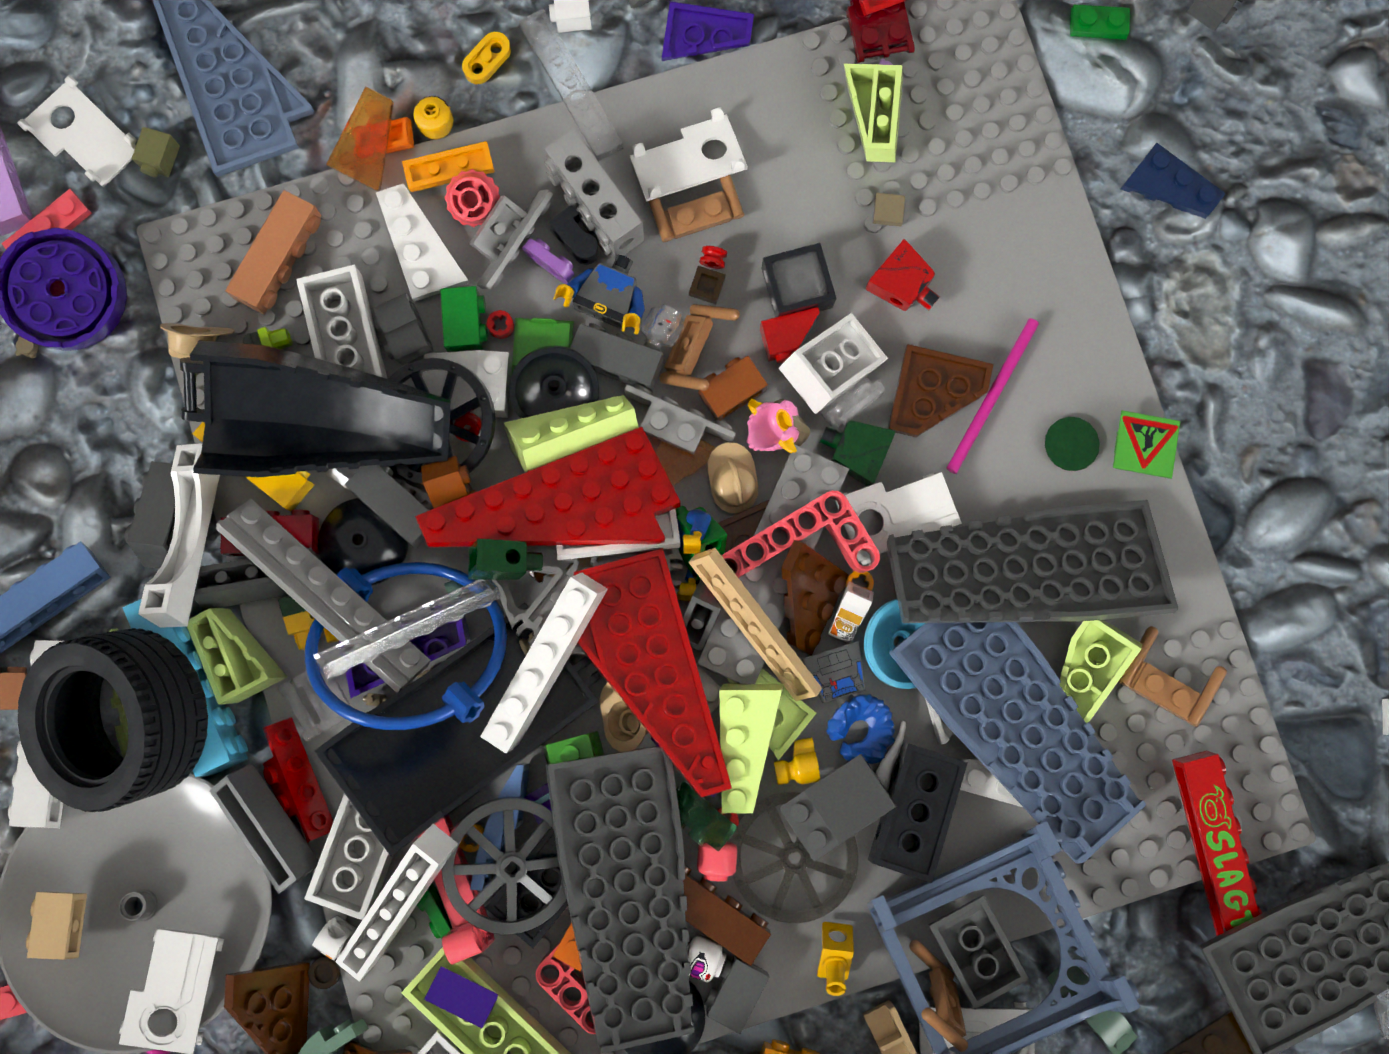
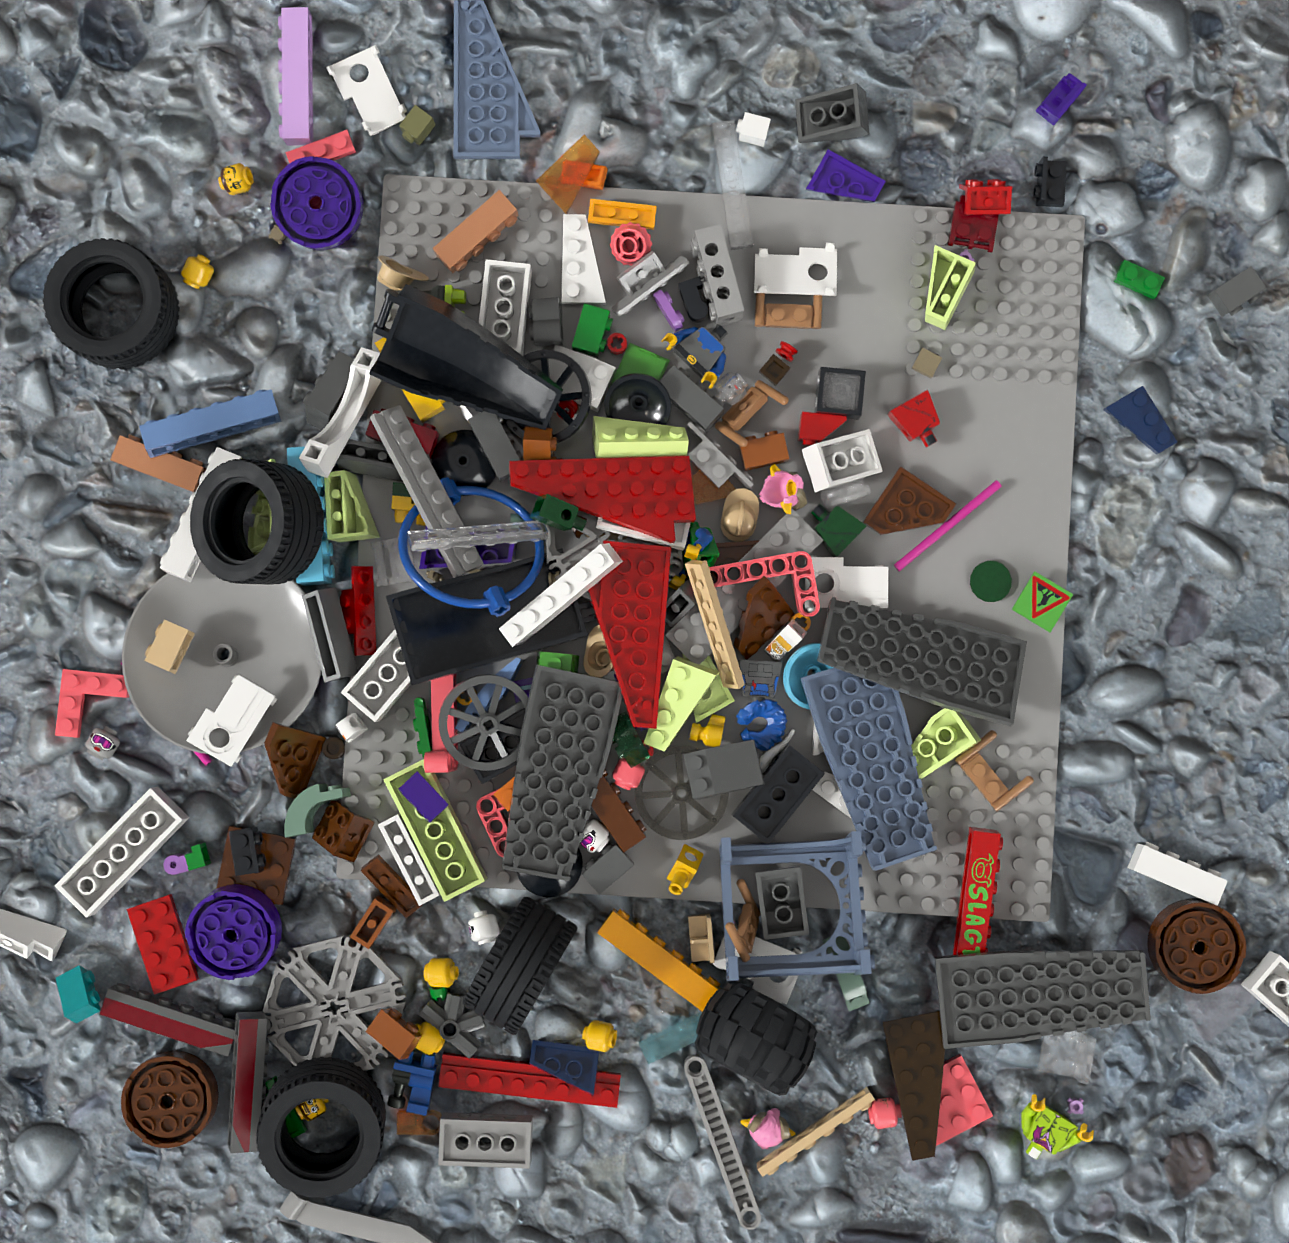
camera: 30 degrees right, 5 degrees up
white brick [335,824,458,982] -> none
yellow head [413,96,454,140] -> none
yellow plate [462,32,511,84] -> none

